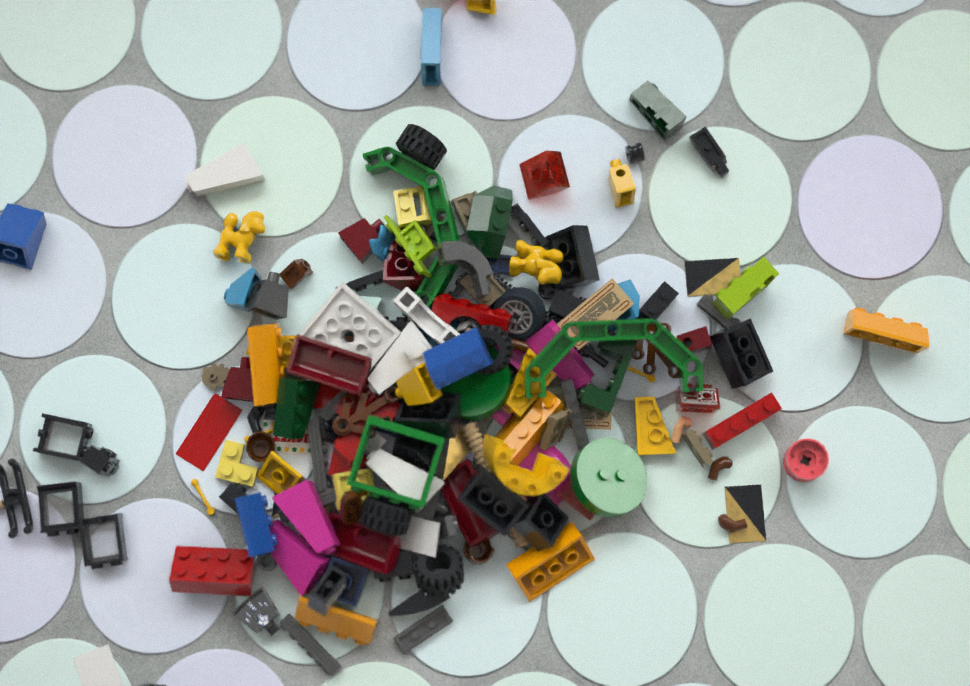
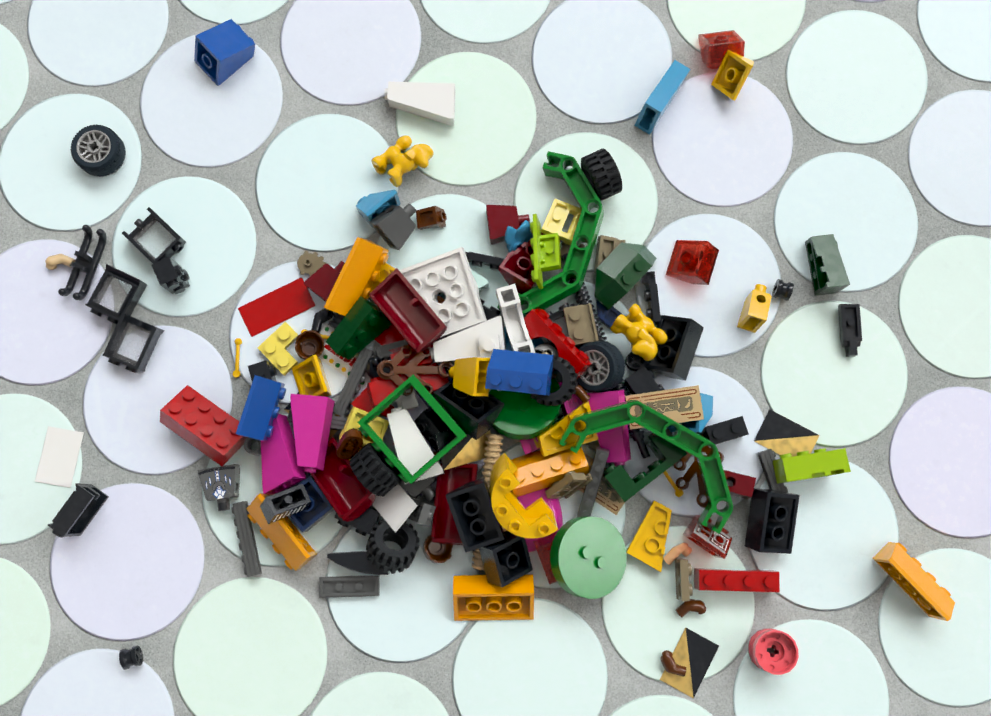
camera: 30 degrees right, 0 degrees up
dark grey arch [436,241,493,299] -> none

